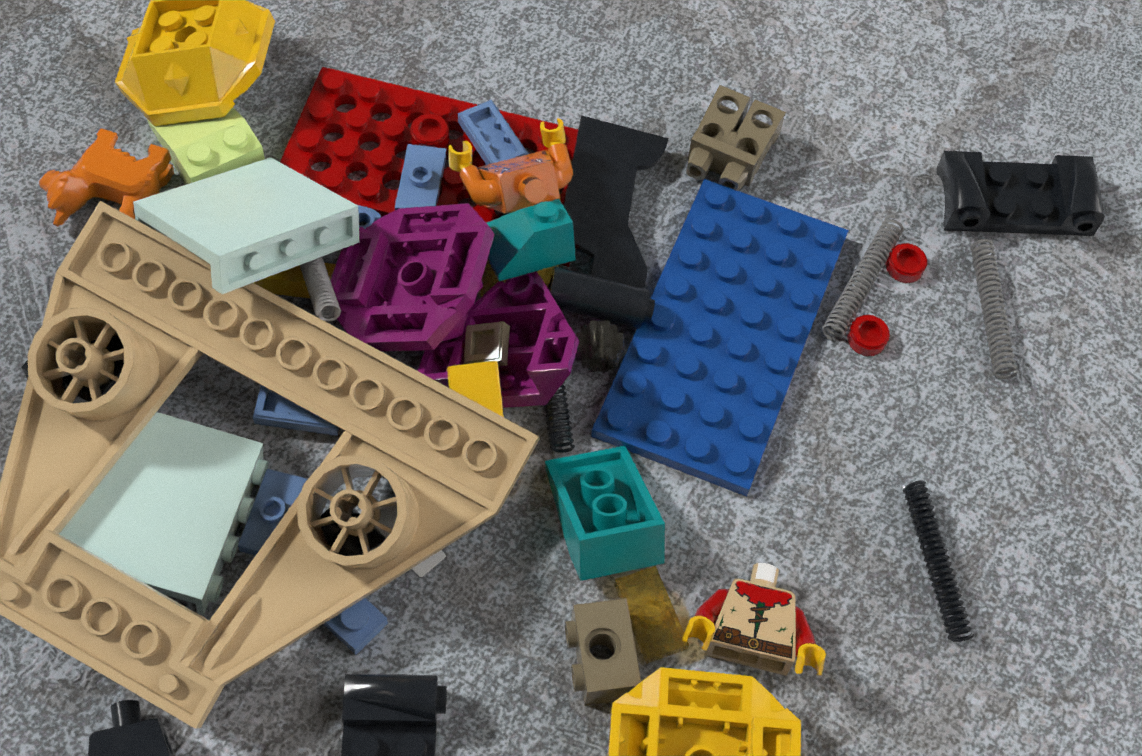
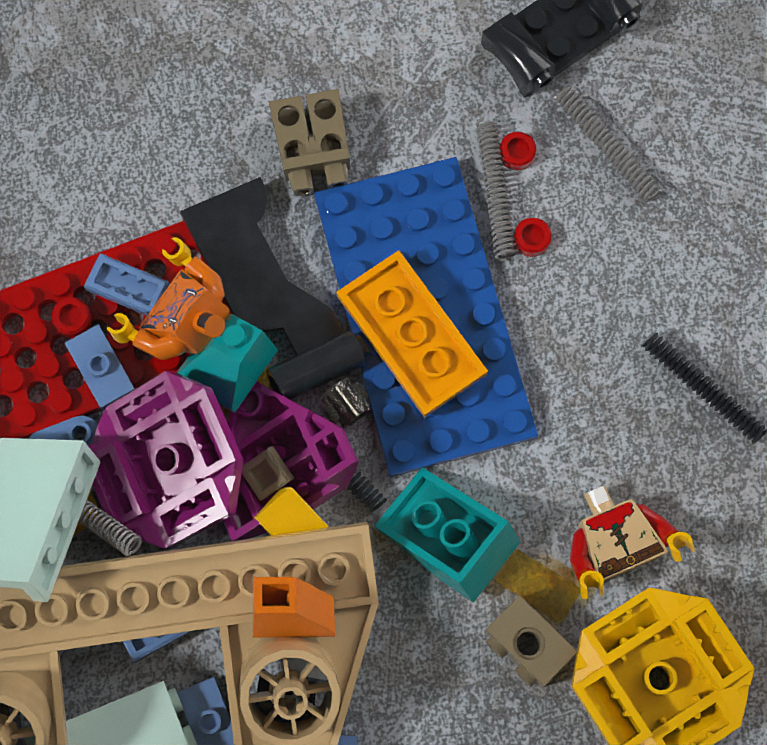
camera: 30 degrees left, 15 degrees up
none -> orange slope [252,577,335,638]
none -> light orange plate [336,250,488,418]

